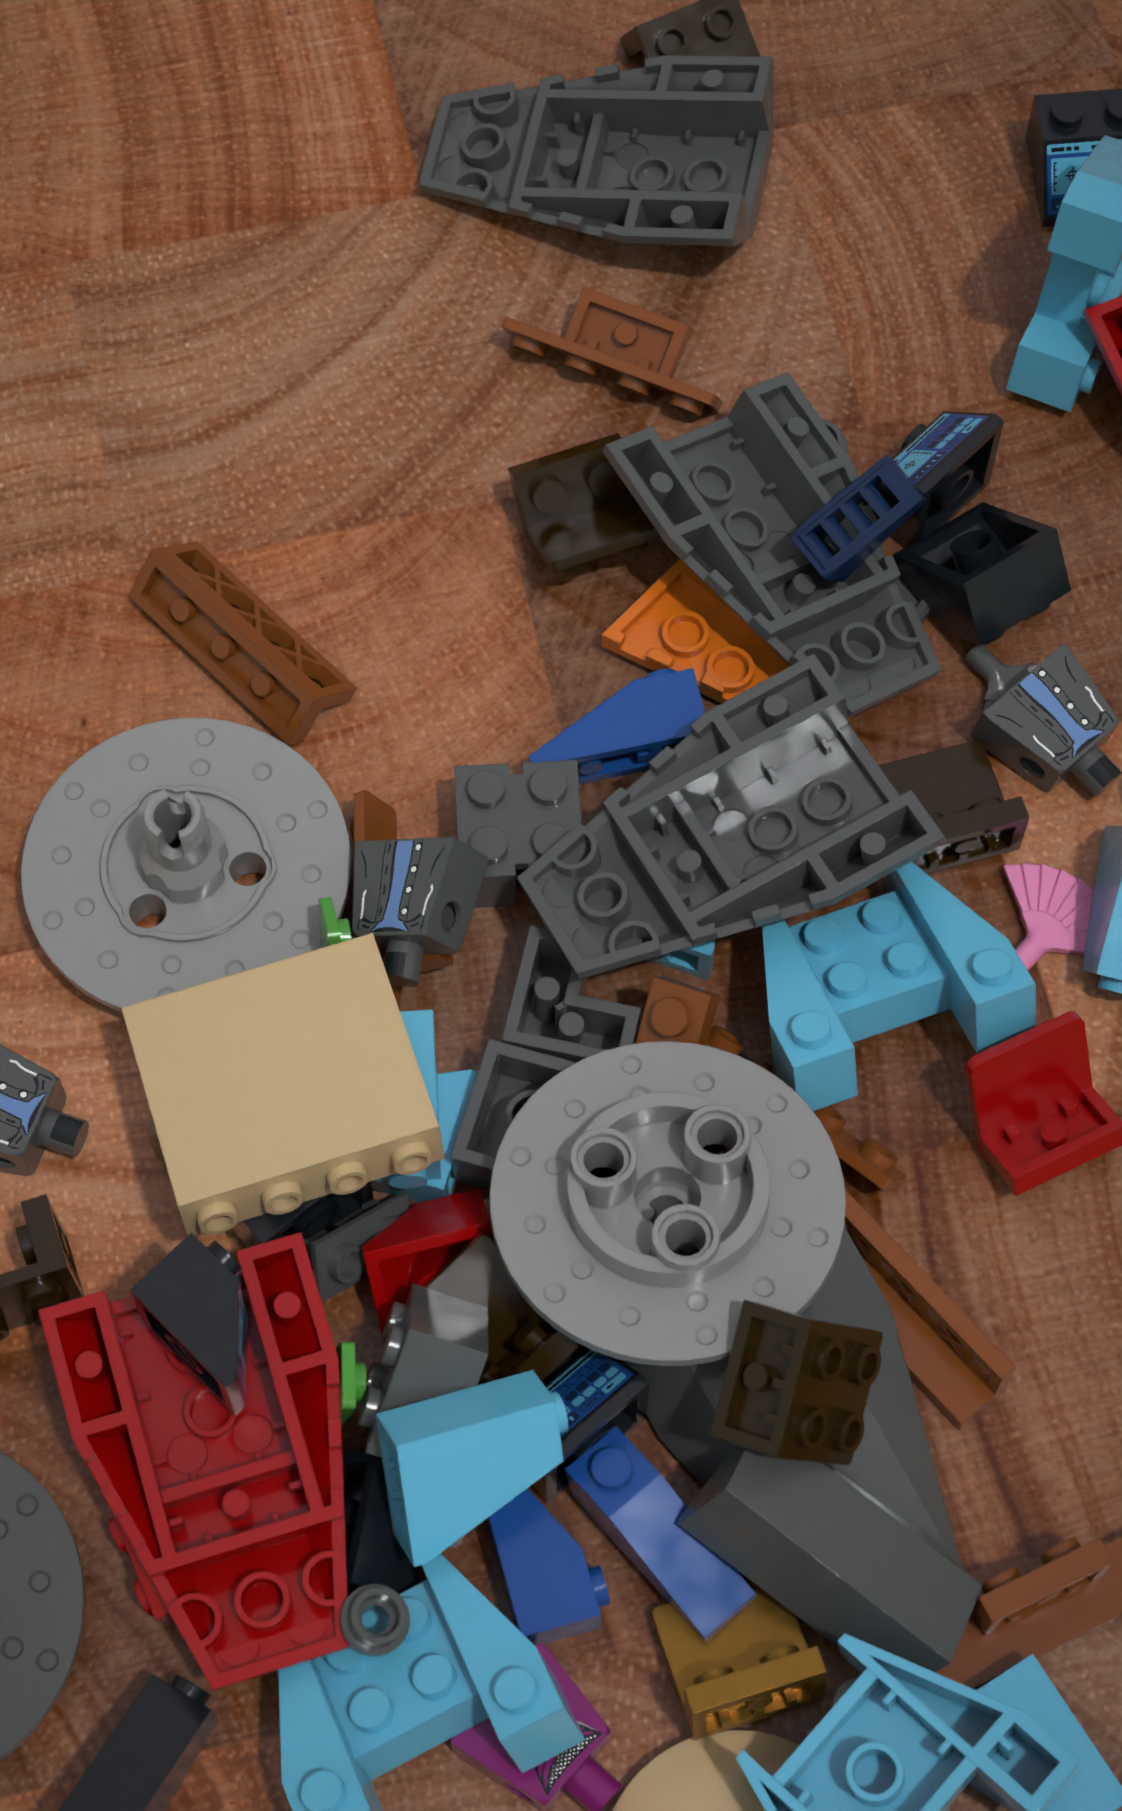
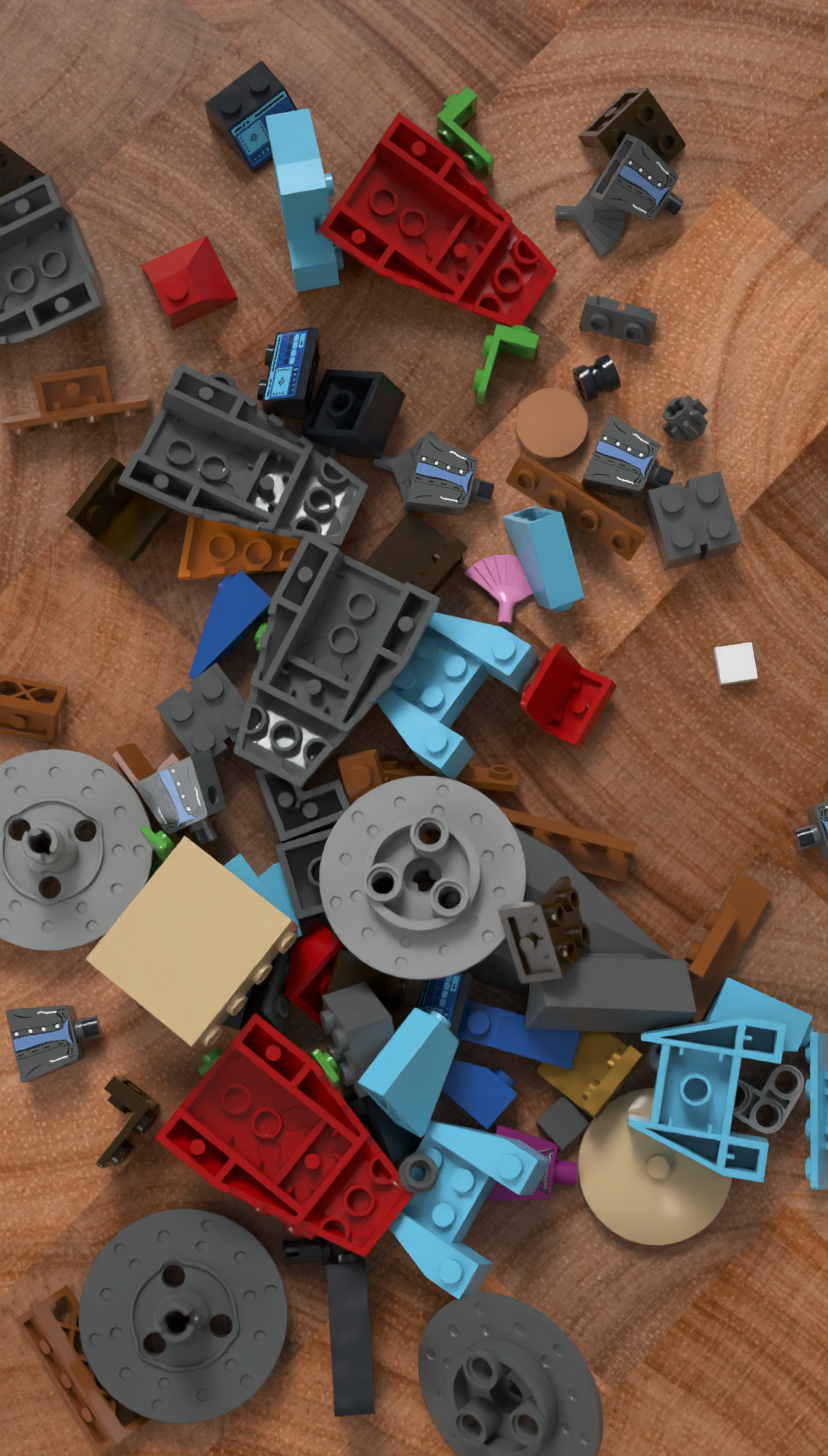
camera: 35 degrees left, 15 degrees up
black slope [130,1233,248,1416] -> none
dark blue slope [791,455,927,582] -> none
none -> red slope [141,235,238,330]
none -> black pin [283,1236,333,1266]
none -> dark grey tile [536,1095,590,1150]

